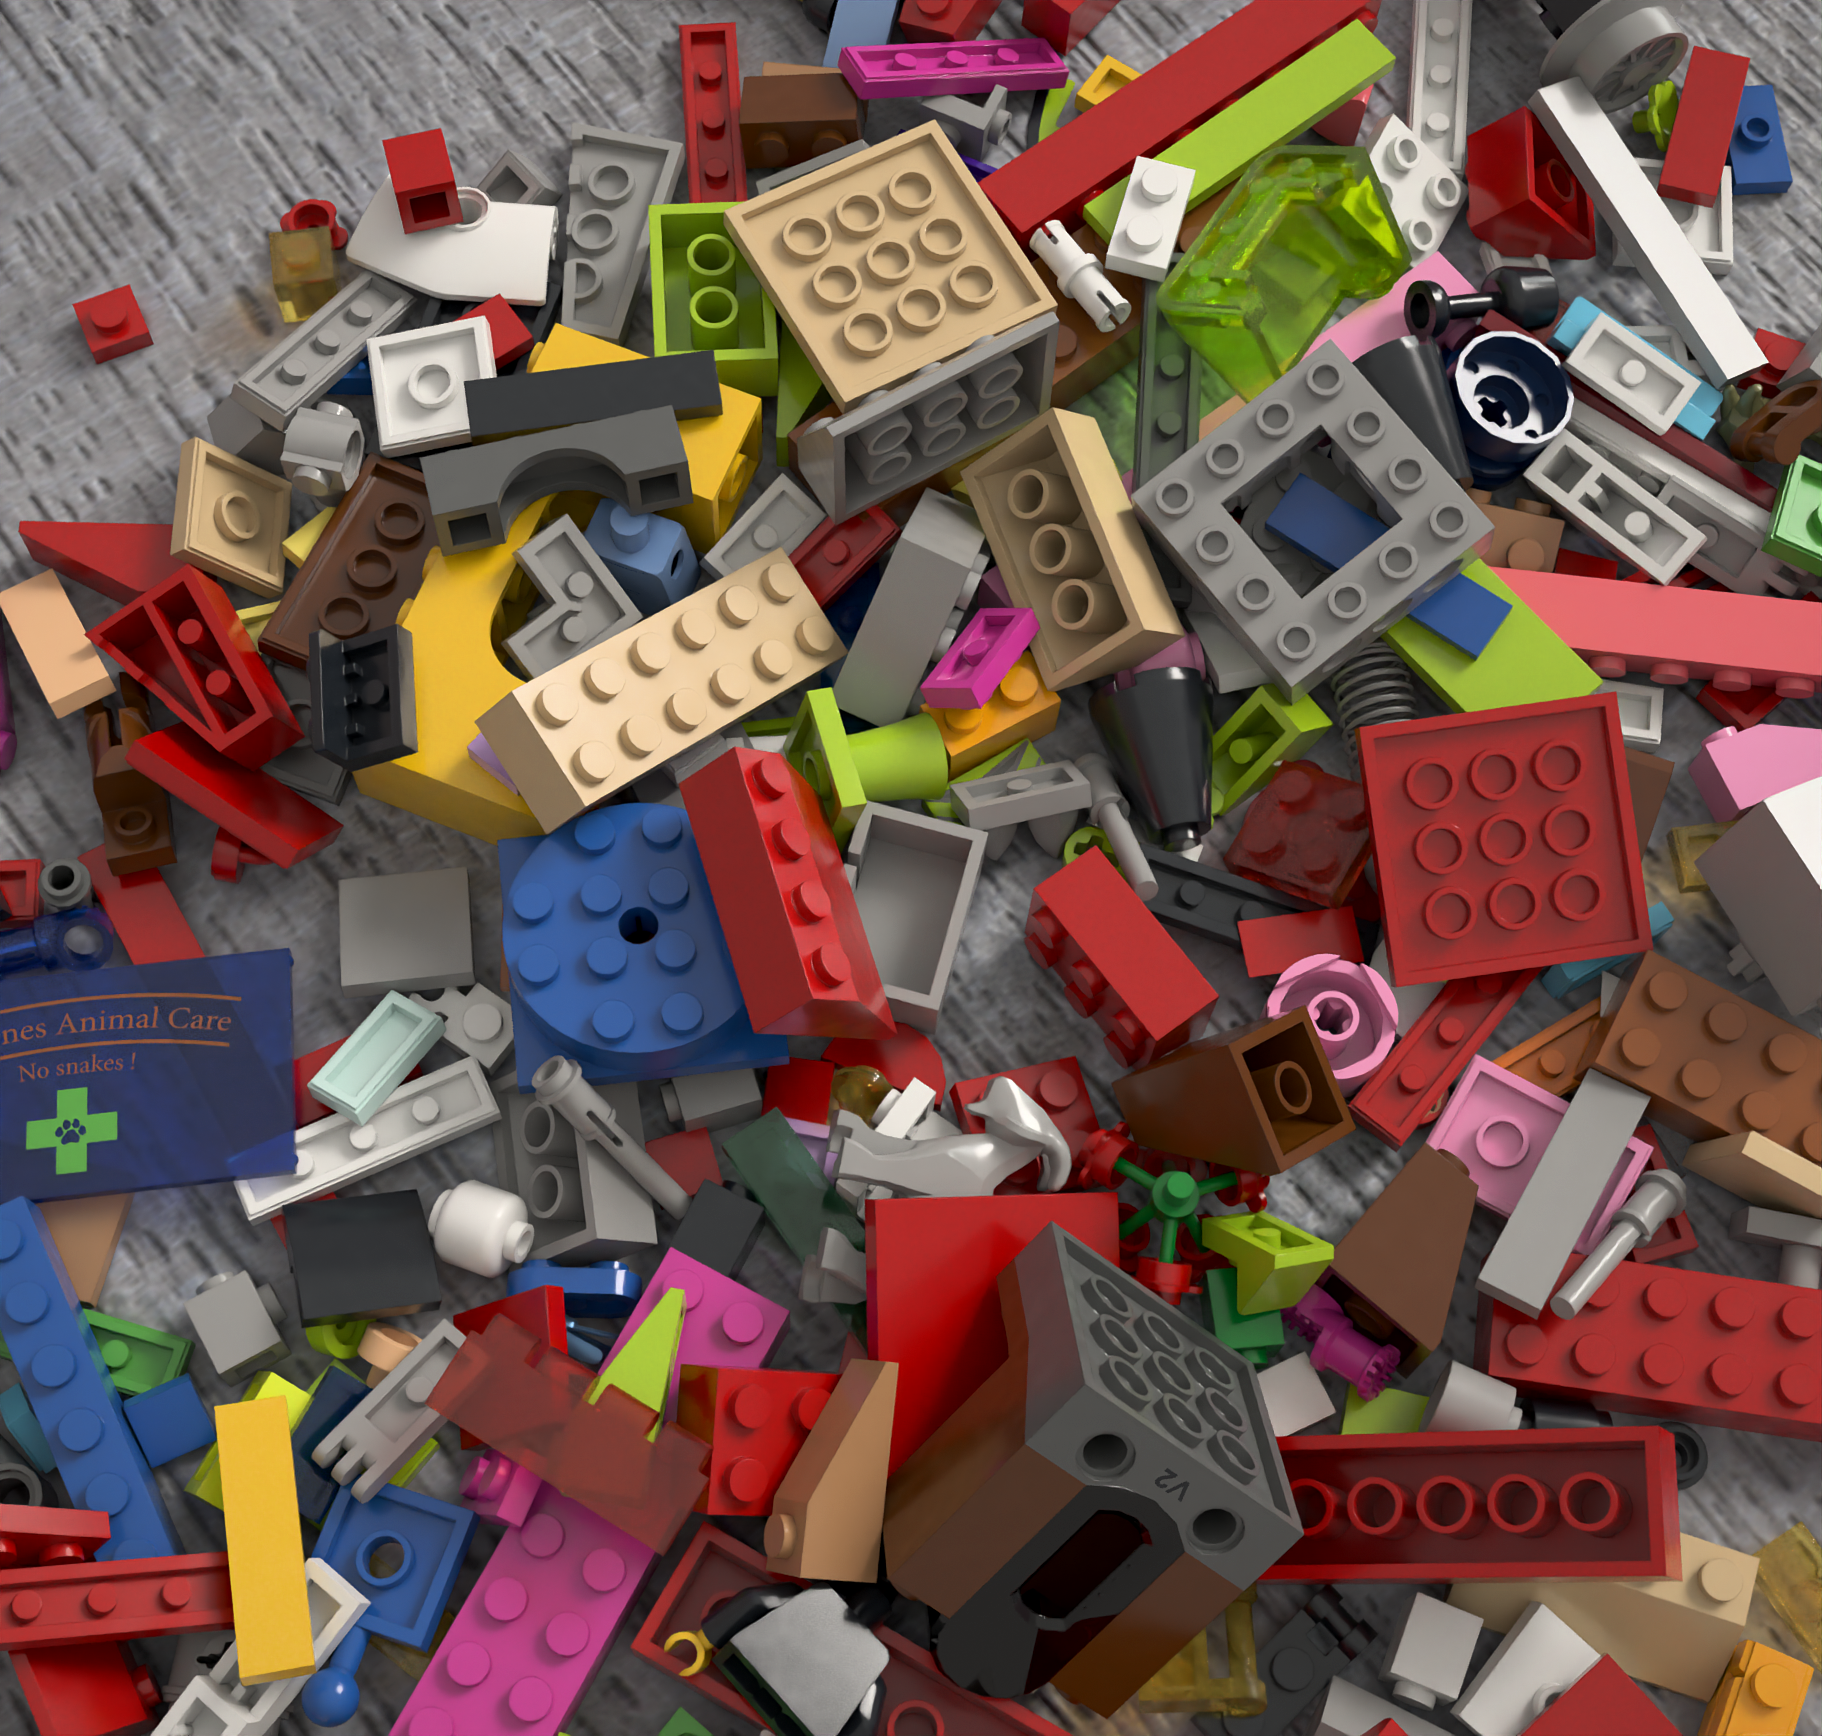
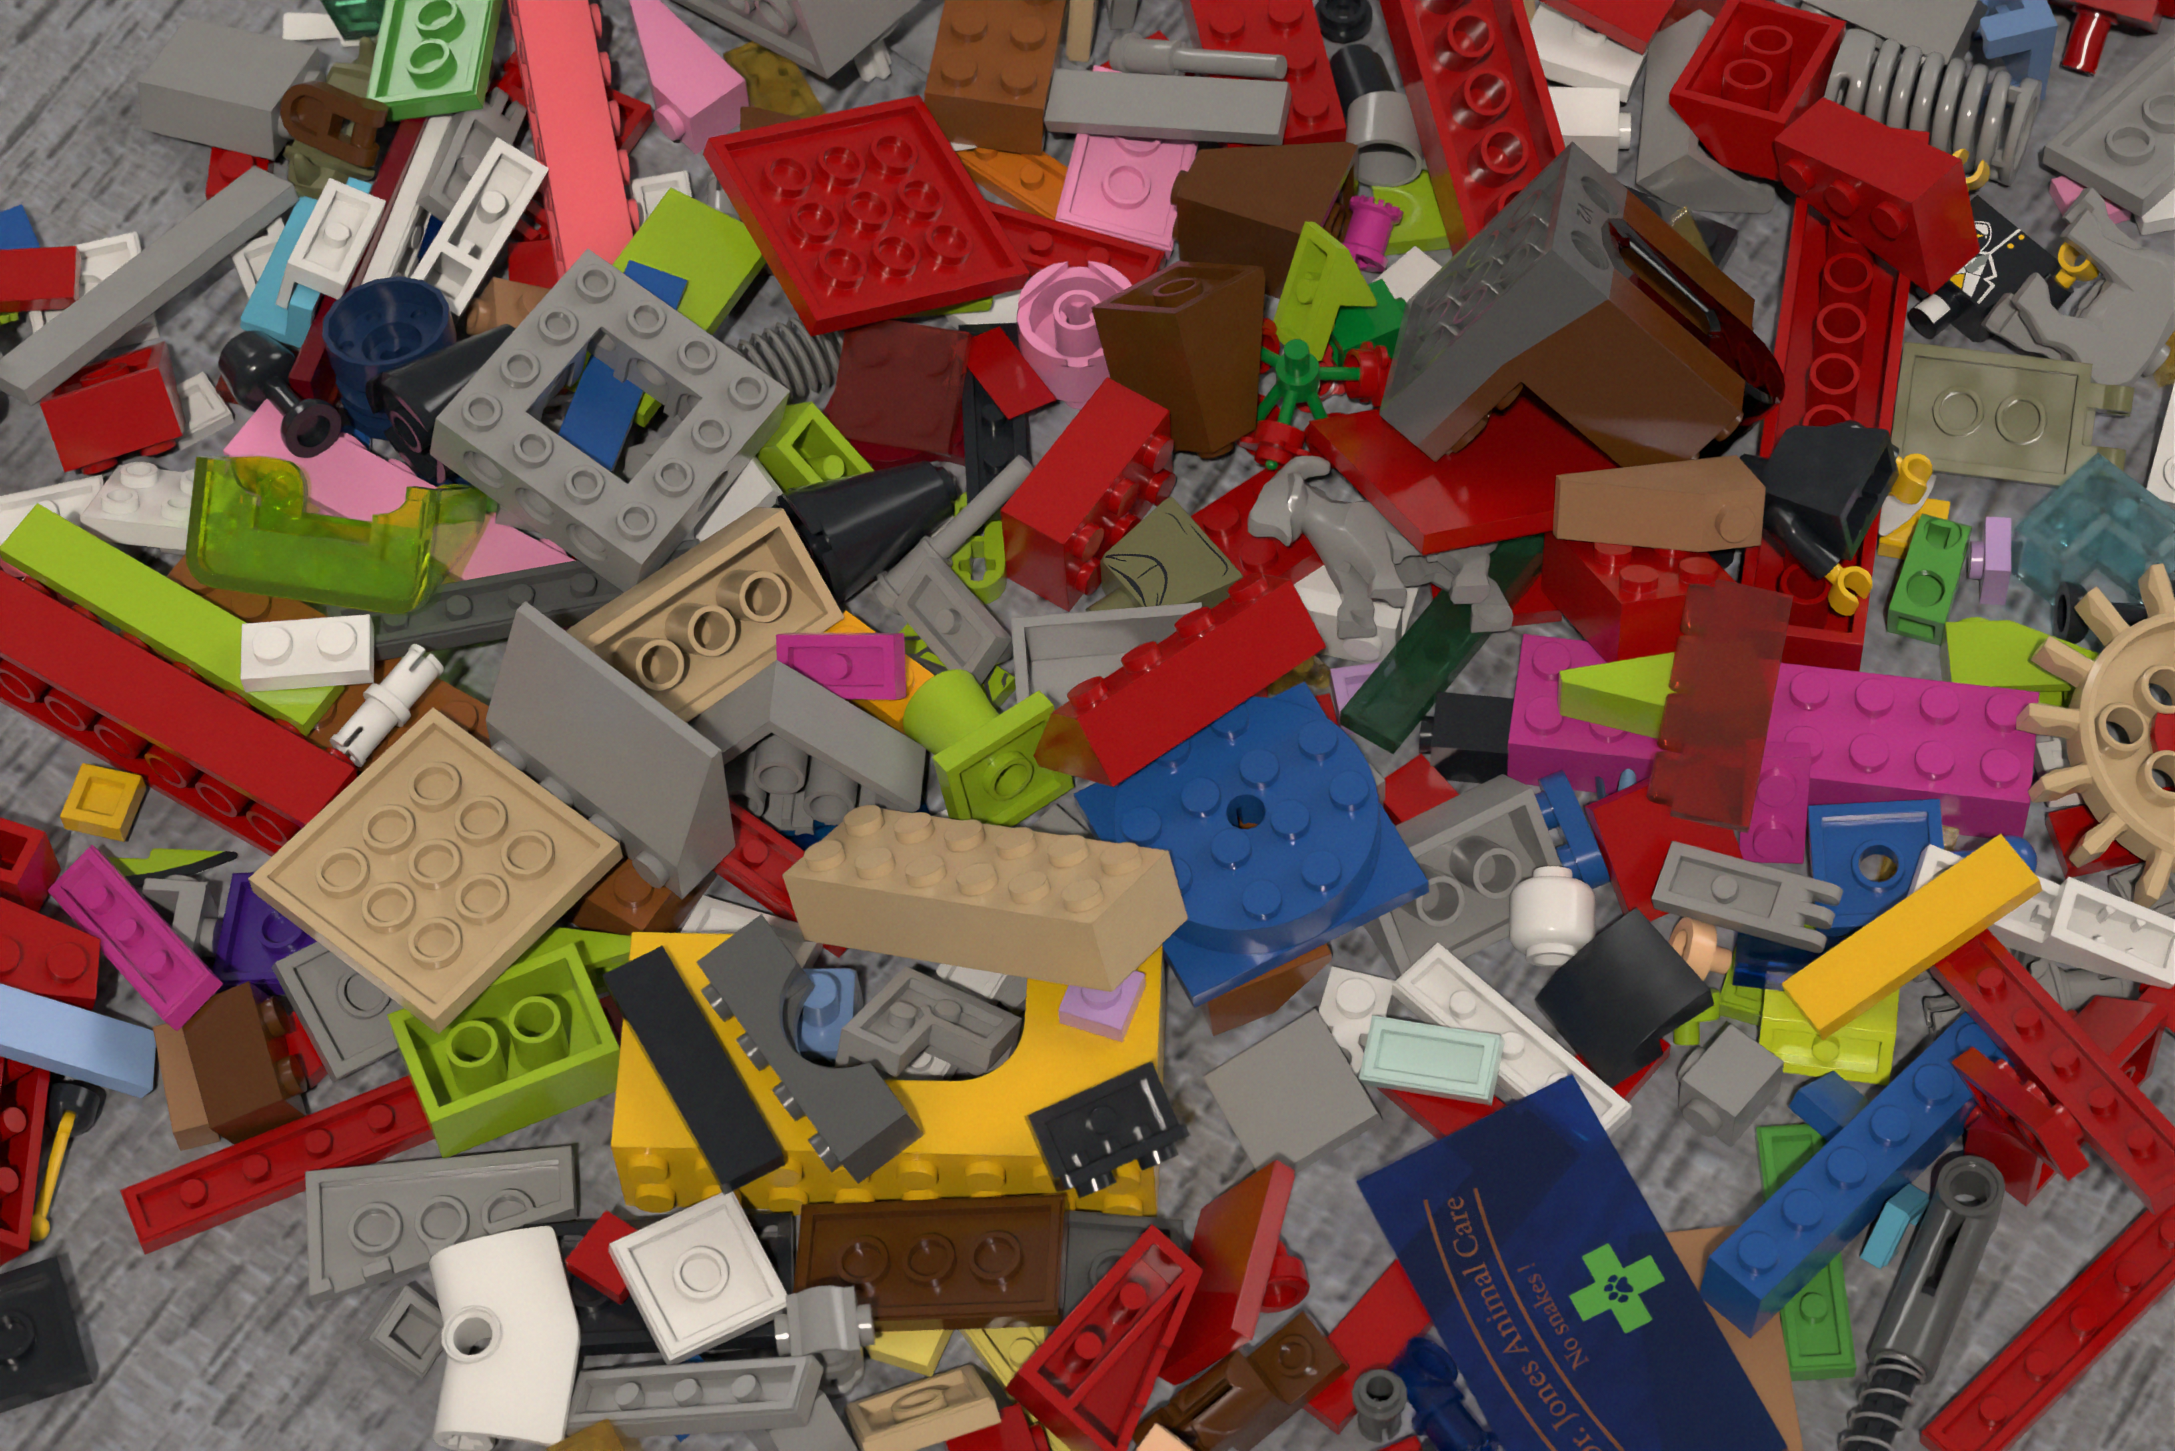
camera: 100 degrees left, 10 degrees down
red brick [382,128,464,234] -> none
light grey pin [532,1055,693,1220] -> none
none -> olive torso [1085,496,1243,612]

